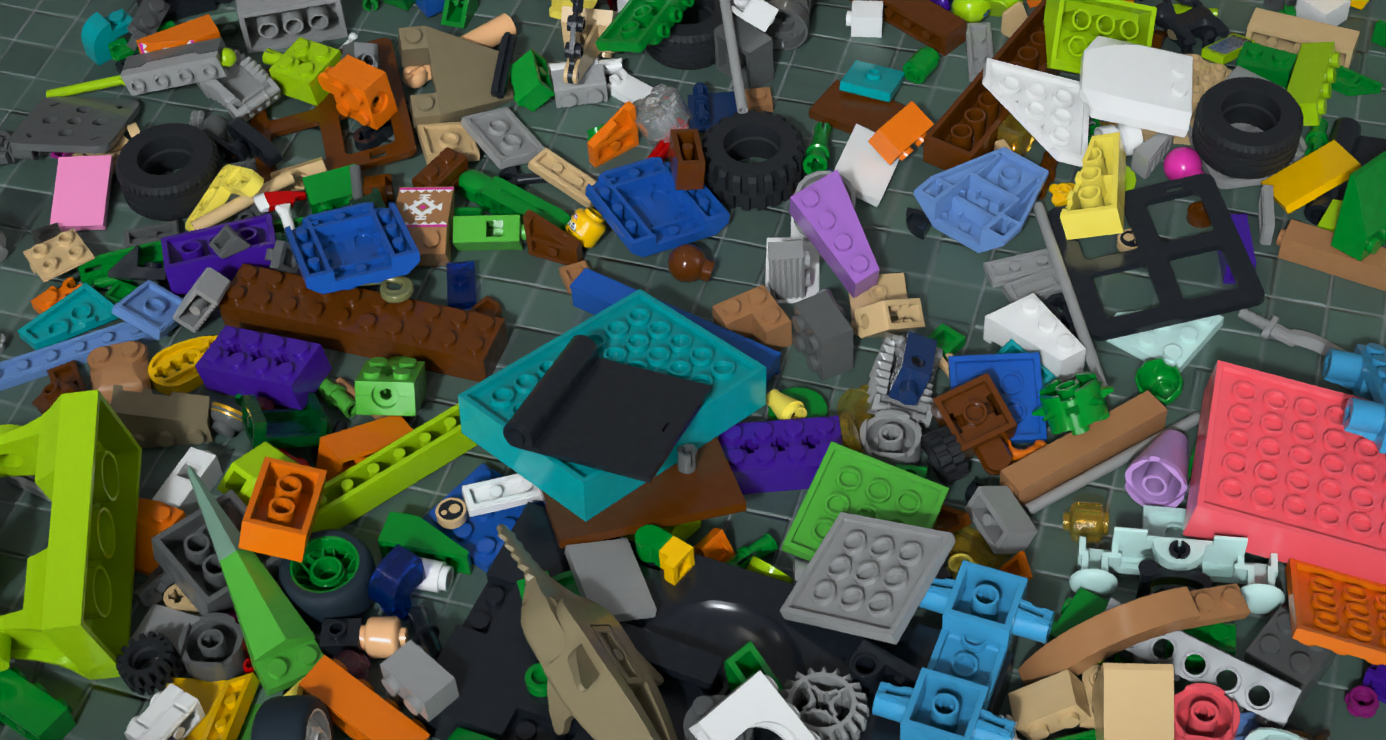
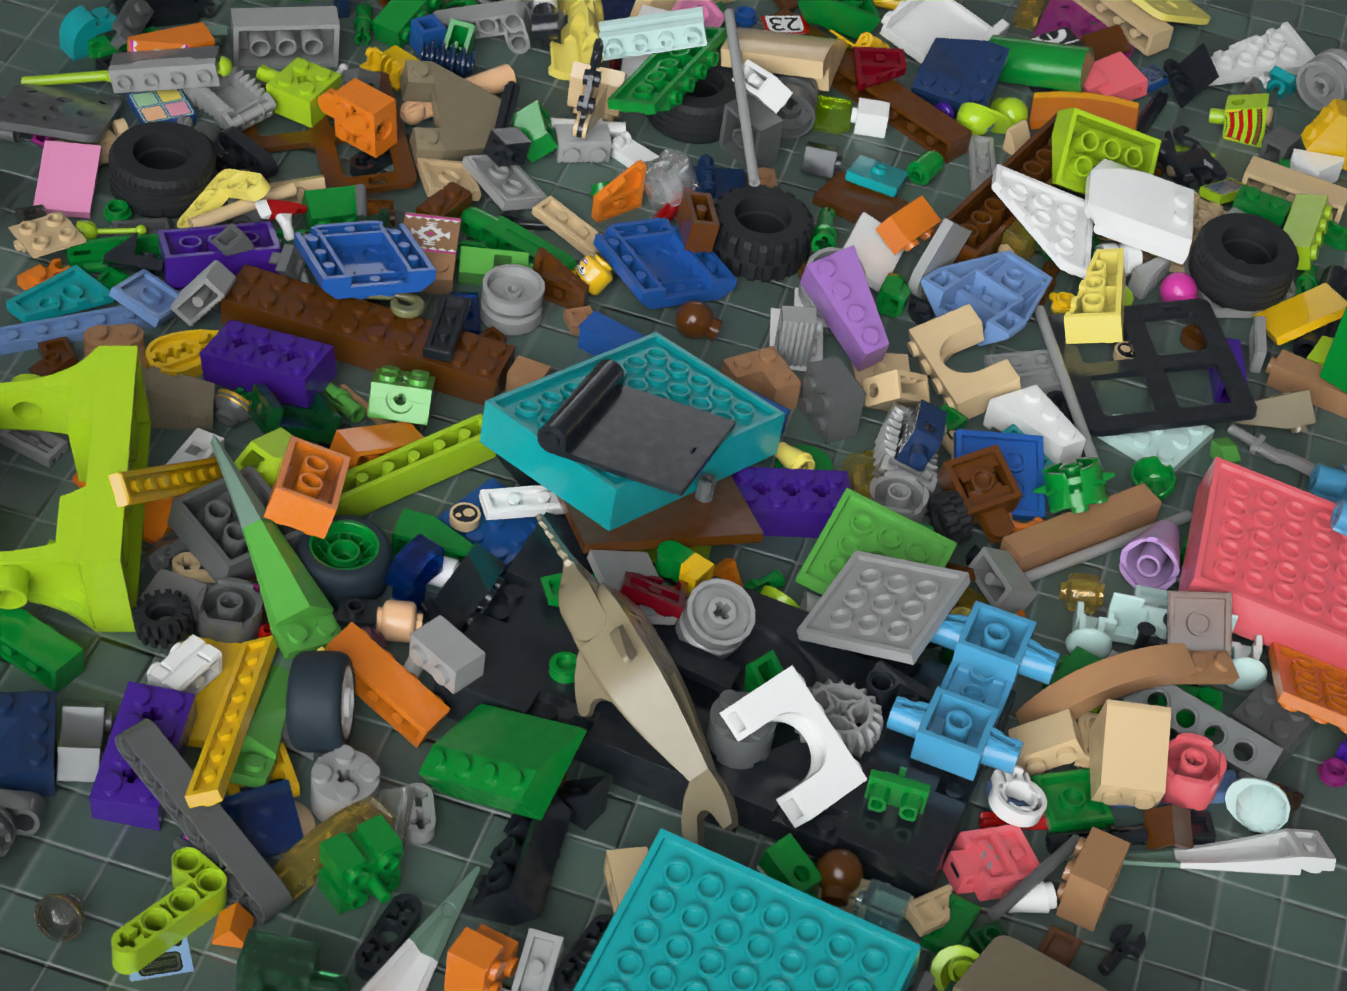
camera: 10 degrees left, 5 degrees down
none -> lime hinge [76,220,147,240]
none -> green plate [103,199,132,224]
none -> yellow tile [108,457,223,508]
none -> tile [127,89,197,124]
none -> yellow hinge [359,45,420,91]
none -> dark blue piece [420,40,476,78]
none -> black tile [422,293,471,362]
none -> black slope [434,543,507,631]
none -> light grey wheel [480,264,545,335]
none -> black brick [484,127,531,167]
none -> medium nougat brick [505,355,551,393]
none -> dark red wing [619,571,688,619]
none -> light grey wheel [675,578,756,659]
none -> brick [801,141,842,178]
none -> clear neon green piece [813,95,852,135]
none -> green rock [876,273,911,318]
none -> tan arch [907,304,1021,419]
none -> light grey tile [908,218,972,299]
none -> plate [1166,591,1232,656]
none -> bright green piece [1210,437,1242,465]
none -> dark tan wedge [1228,390,1316,434]

